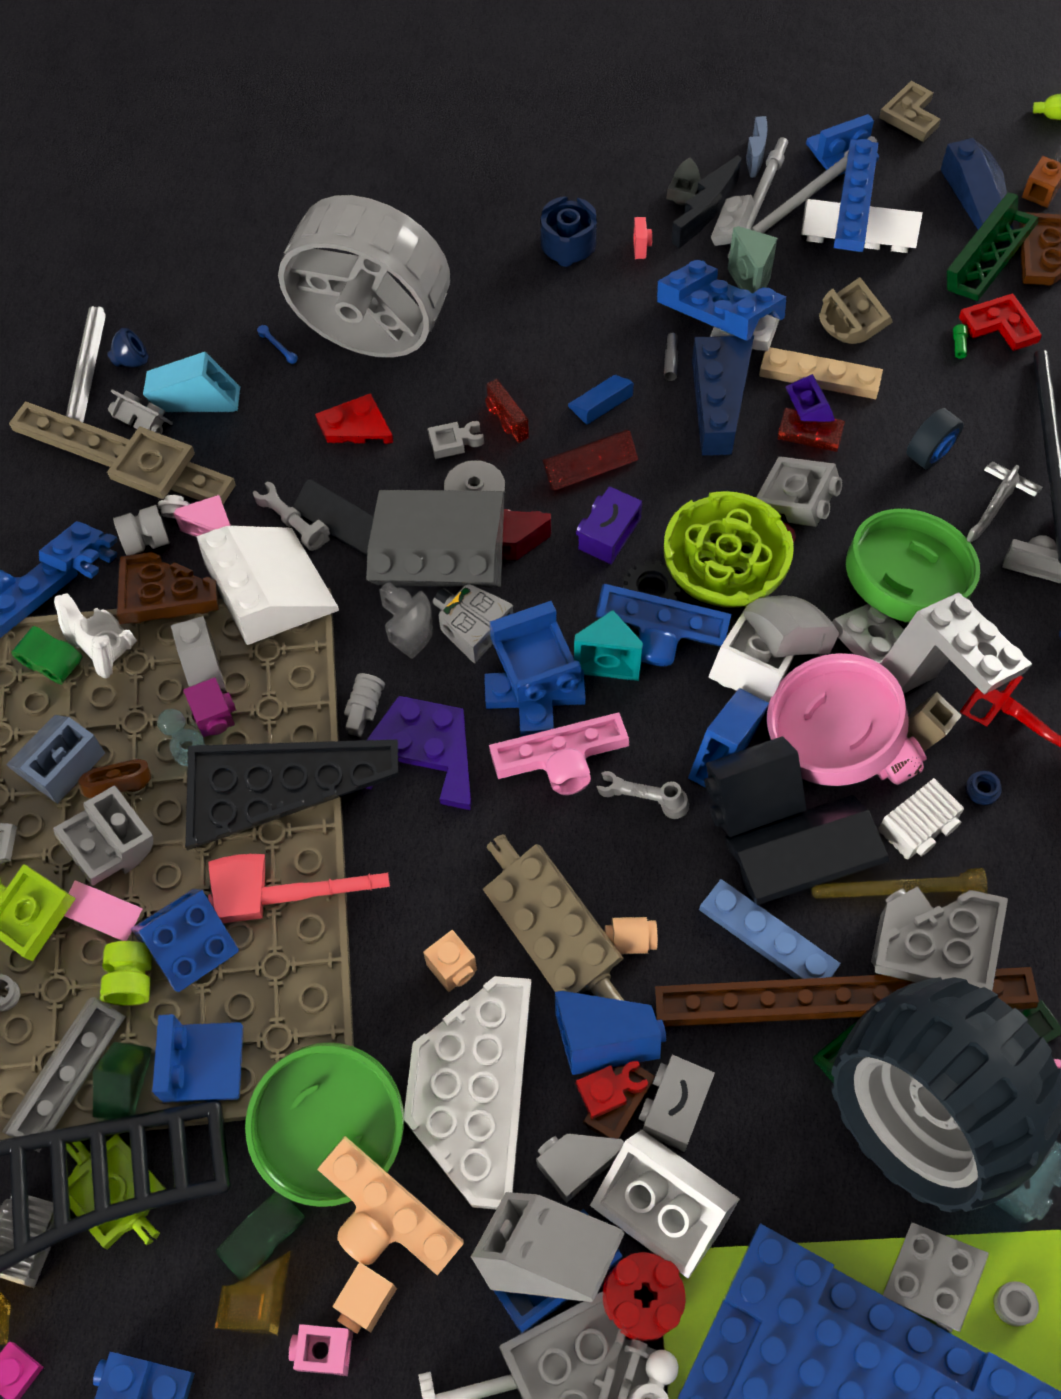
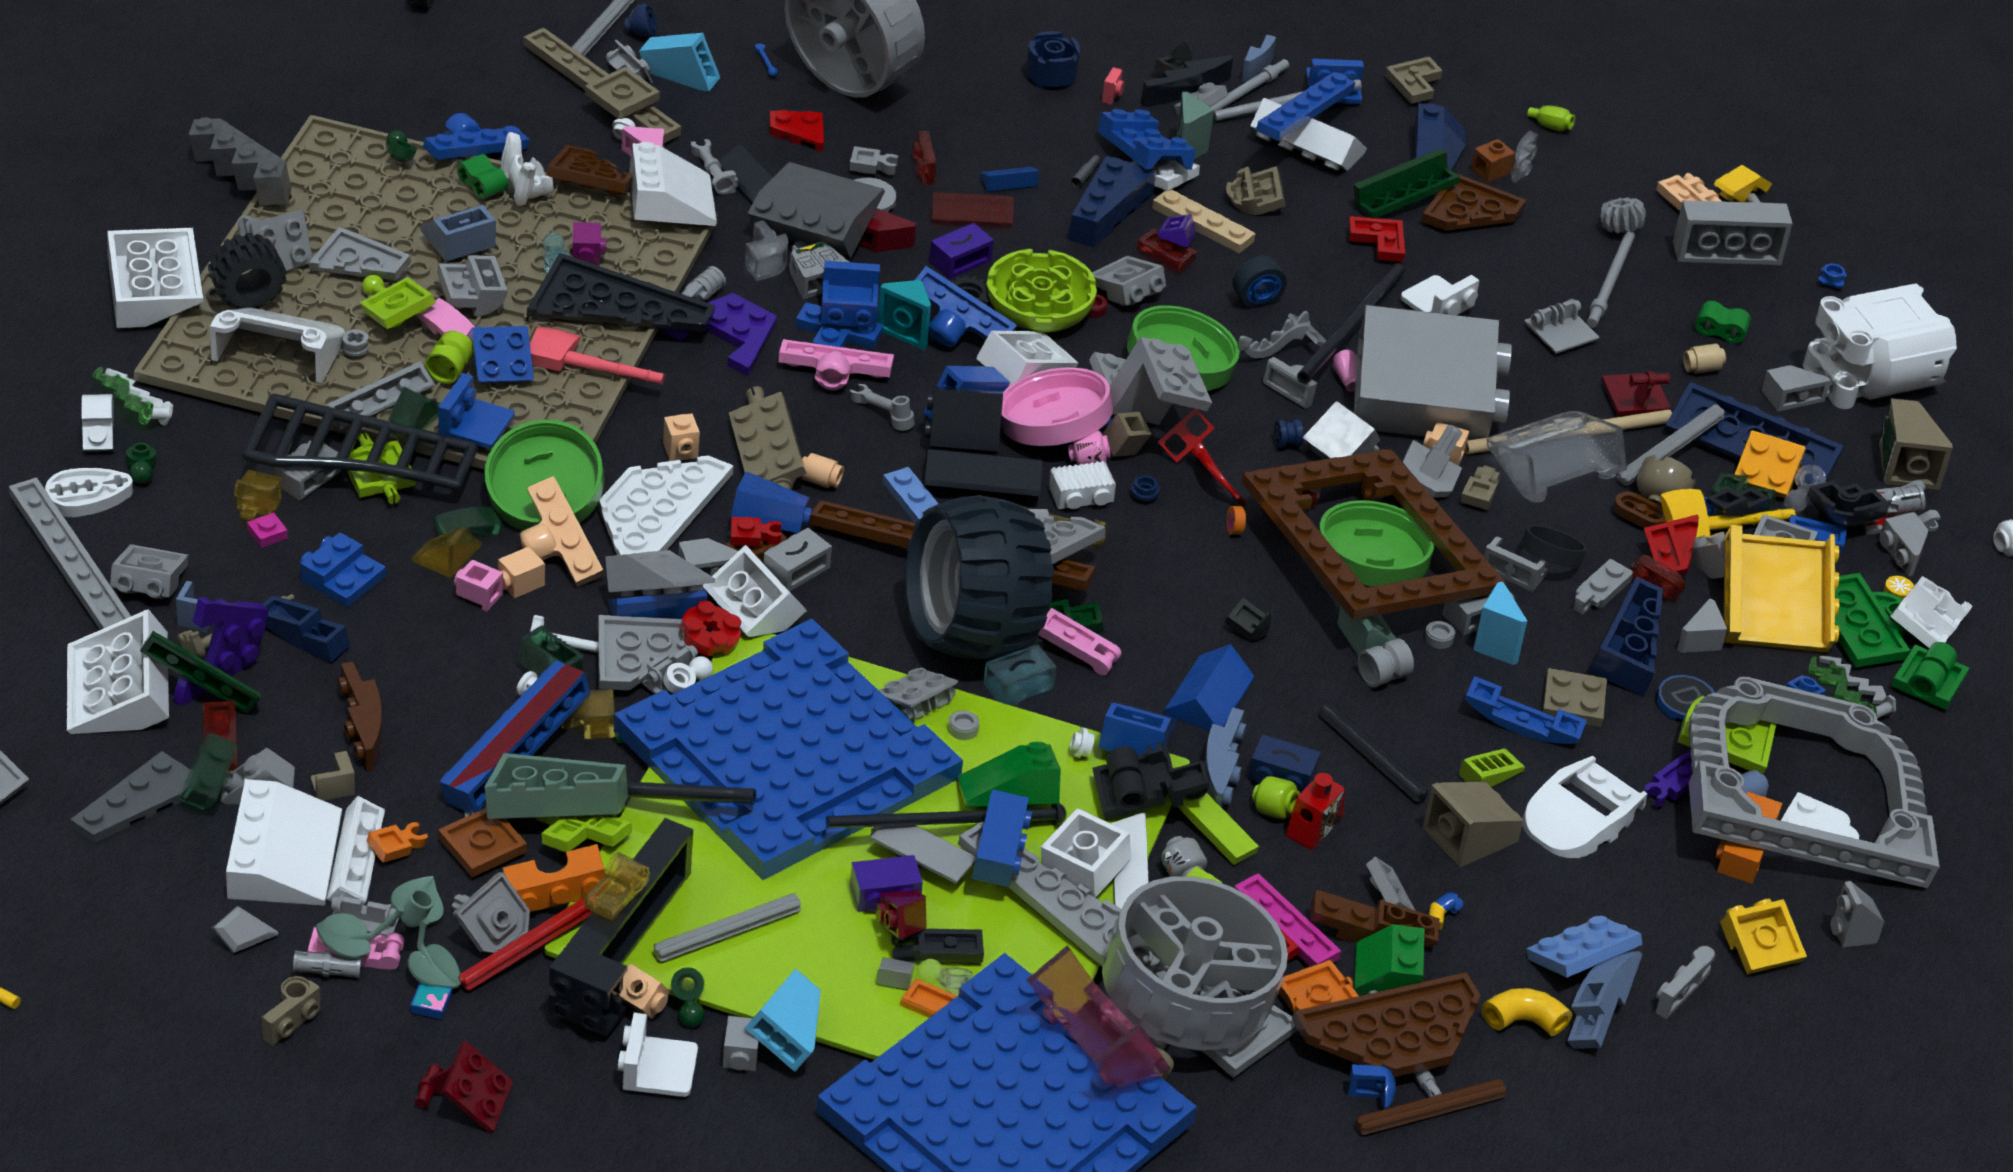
camera: 15 degrees right, 20 degrees down
blue plate [39,521,117,578] -> none
reddish brown plate [79,759,152,798] -> none
light grey wheel [113,505,170,556] -> none
light grey slope [171,616,226,692] -> none
light grey slope [744,595,839,658] -> none
green piece [953,324,968,359] -> none

